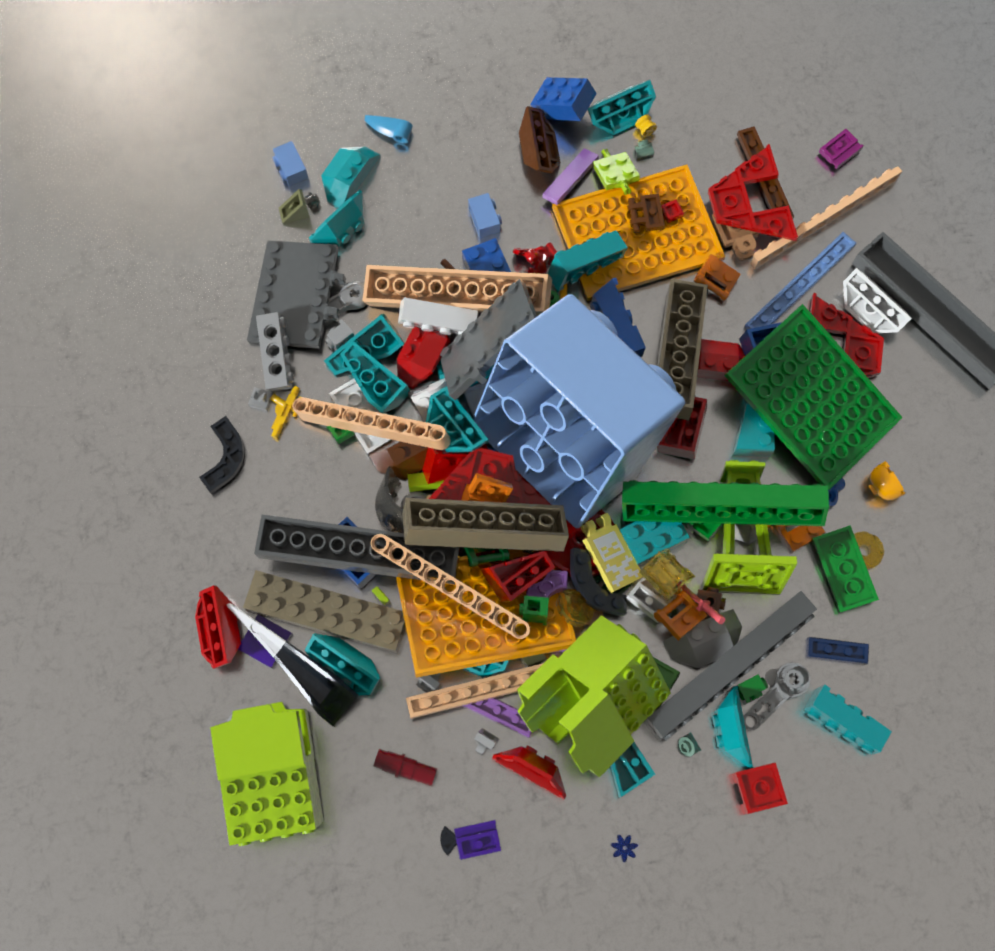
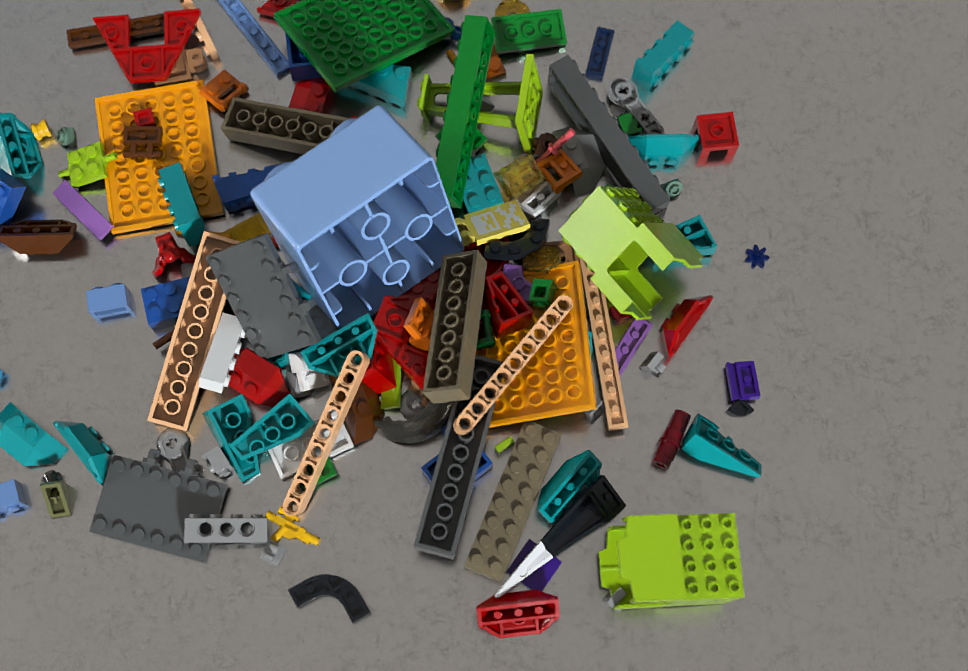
camera: 85 degrees left, 0 degrees up
none -> teal wedge [682,413,762,478]

